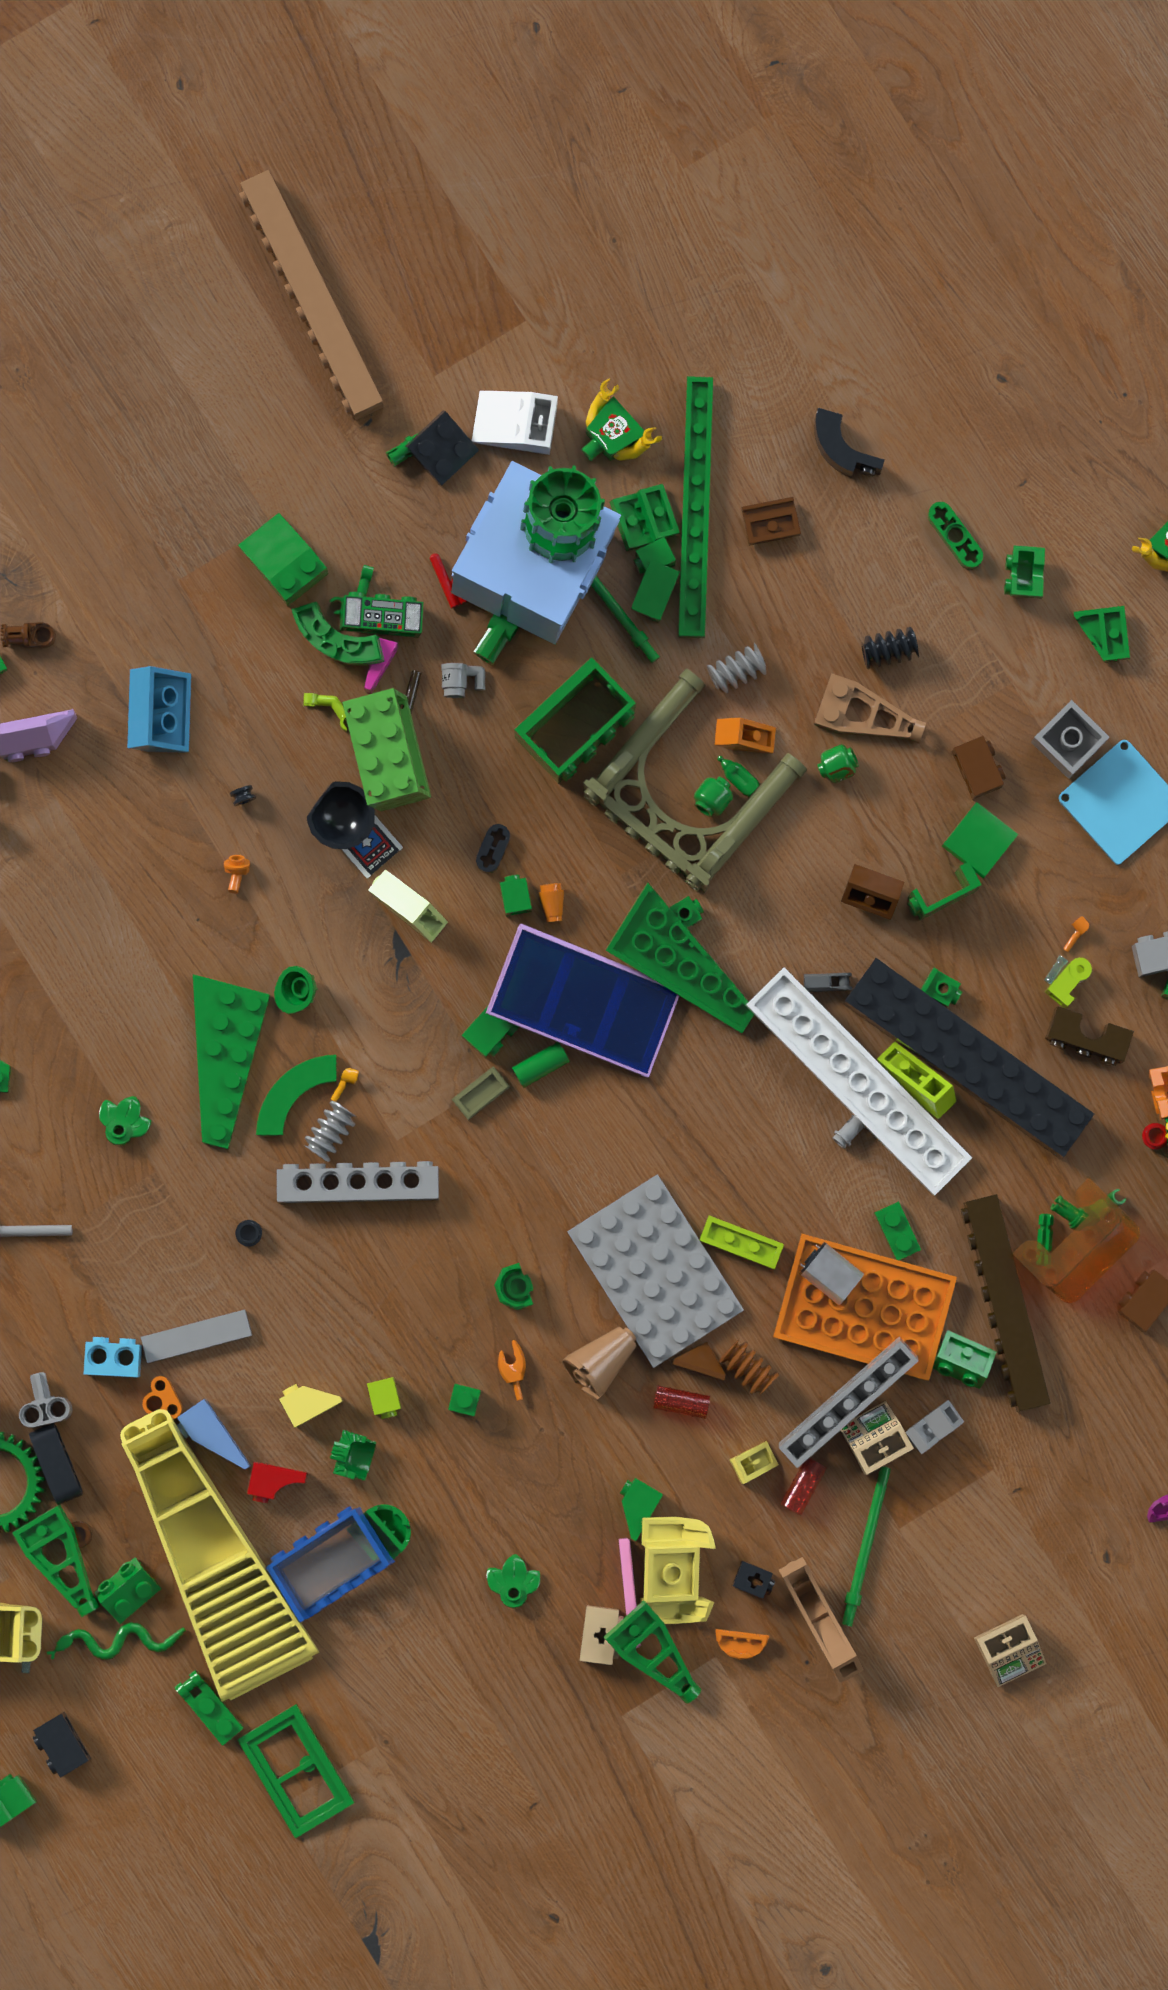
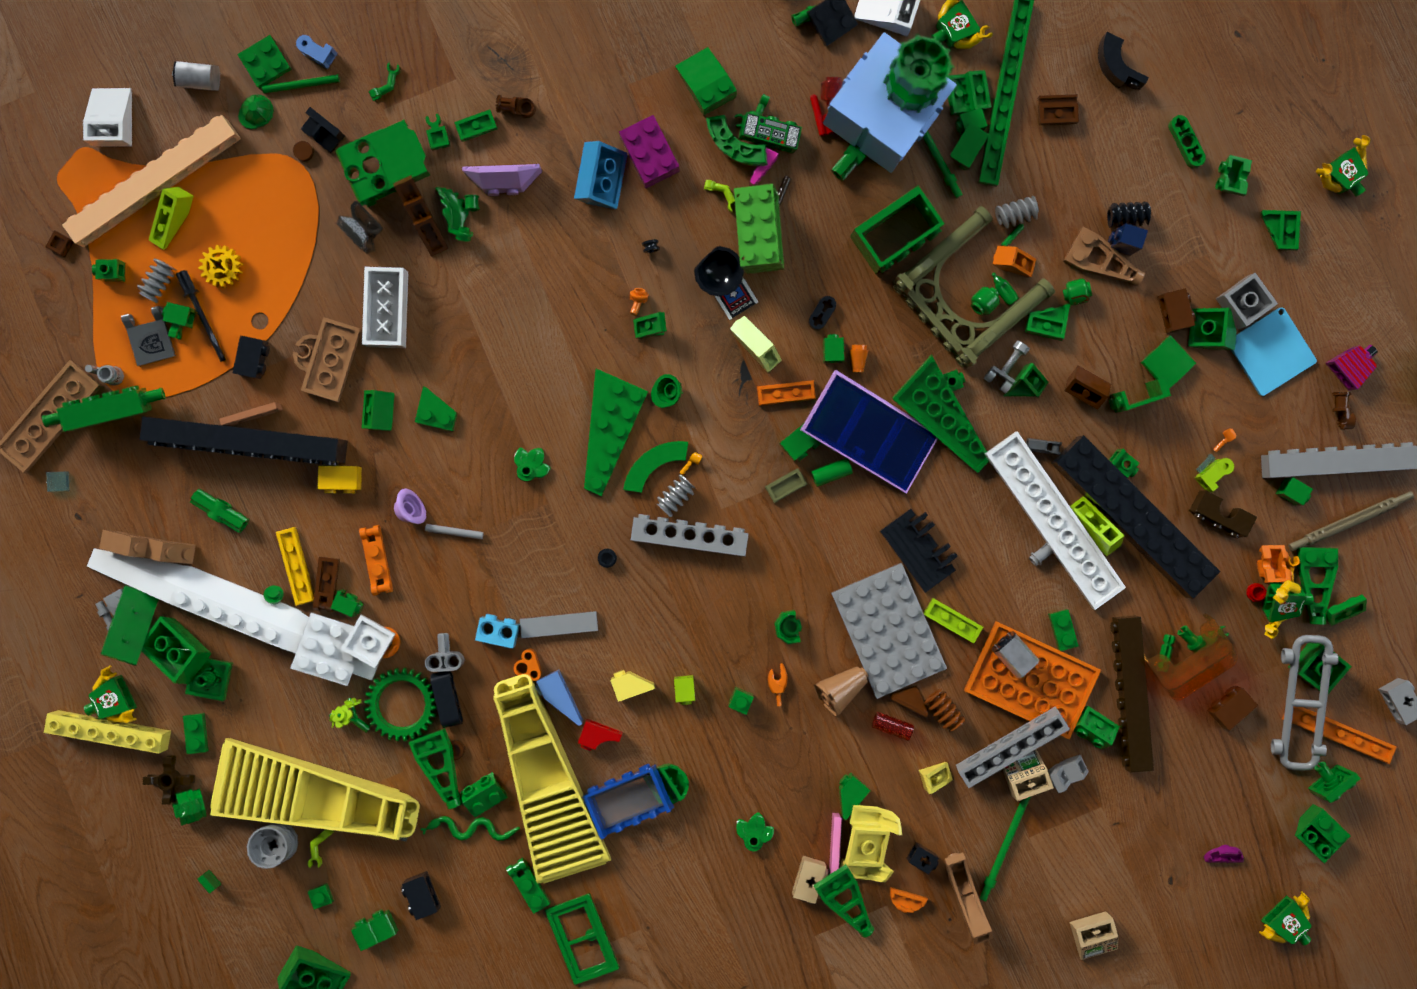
camera: 15 degrees right, 5 degrees up
green hair [330,1430,377,1481] -> none
light grey piece [441,663,485,698] -> none
clear red axle [780,1458,827,1516] -> none
none -> magenta brick [619,115,680,189]
none -> green slope [633,312,667,338]
none -> orange tile [757,380,816,406]
none -> clear red head [820,77,843,106]
none -> black hinge [880,509,958,593]
none -> light grey bar [984,341,1030,393]
none -> green piece [1001,224,1024,246]
none -> green slope [1003,363,1049,397]
none -> green wing [1025,304,1070,341]
none -> dark blue brick [1108,223,1148,256]
none -> green slope [1188,308,1237,350]

